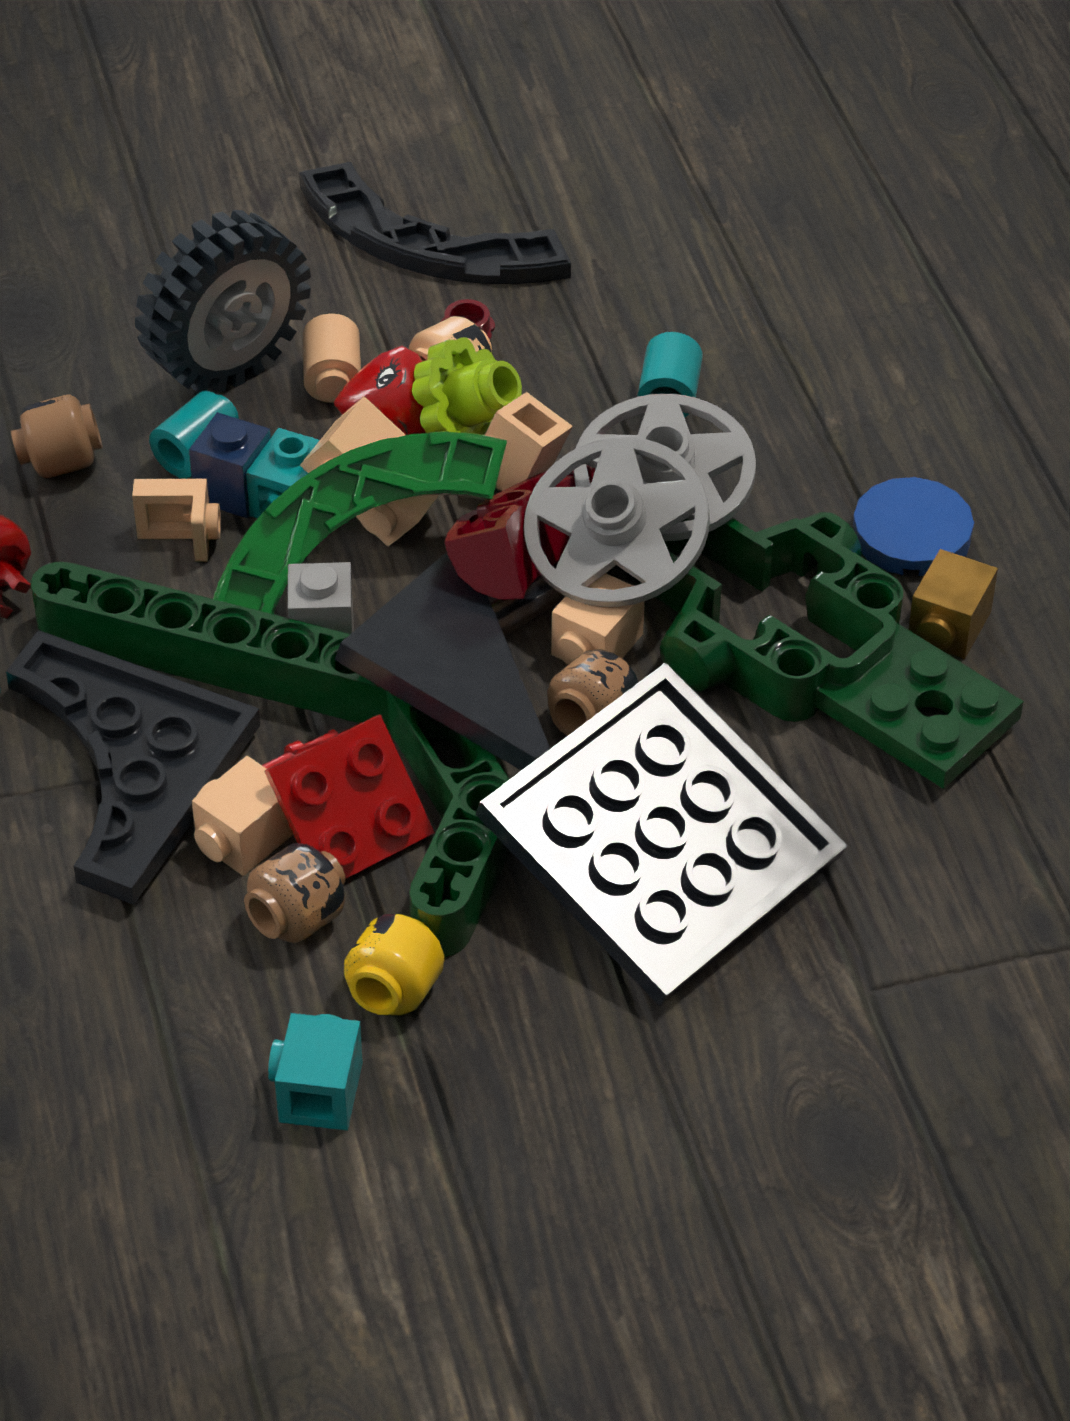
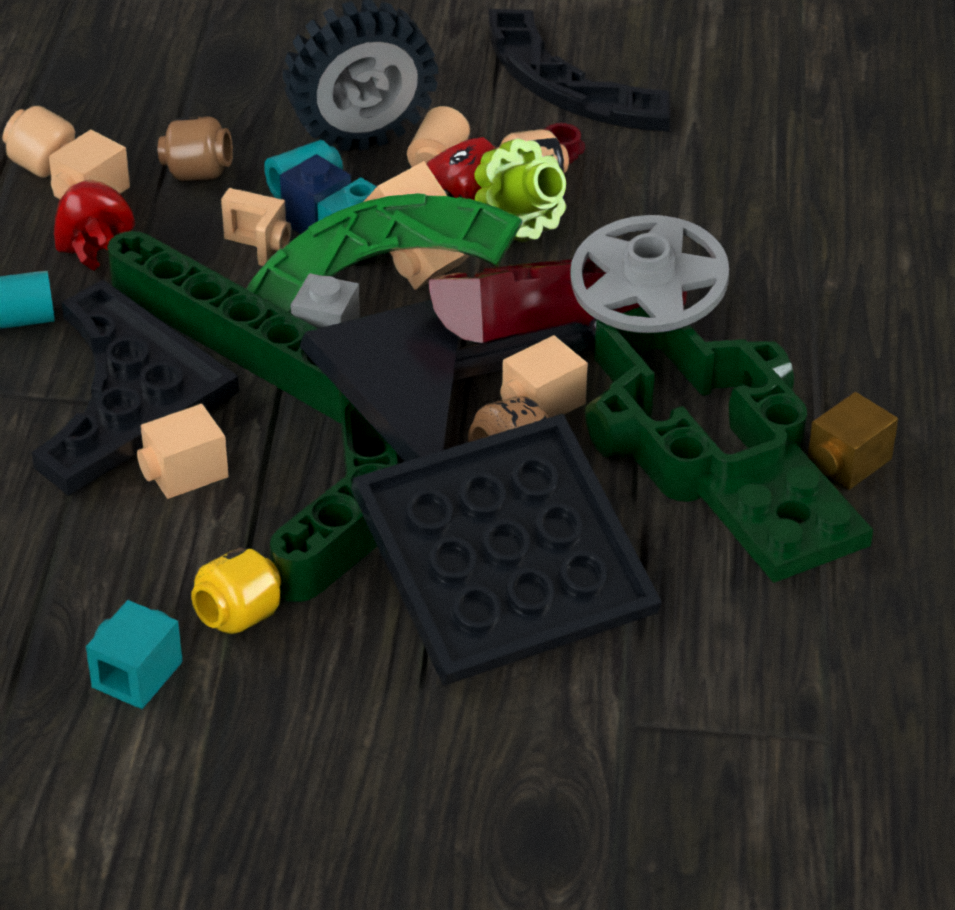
camera: 20 degrees right, 5 degrees down
medium nougat head [244,843,345,943] -> none
red plate [262,715,435,879] -> none
light nougat brick [485,392,573,491] -> none
light grey wheel [524,437,710,607] -> none
teal brick [637,332,703,418] -> none
blue tile [853,477,974,576] -> none

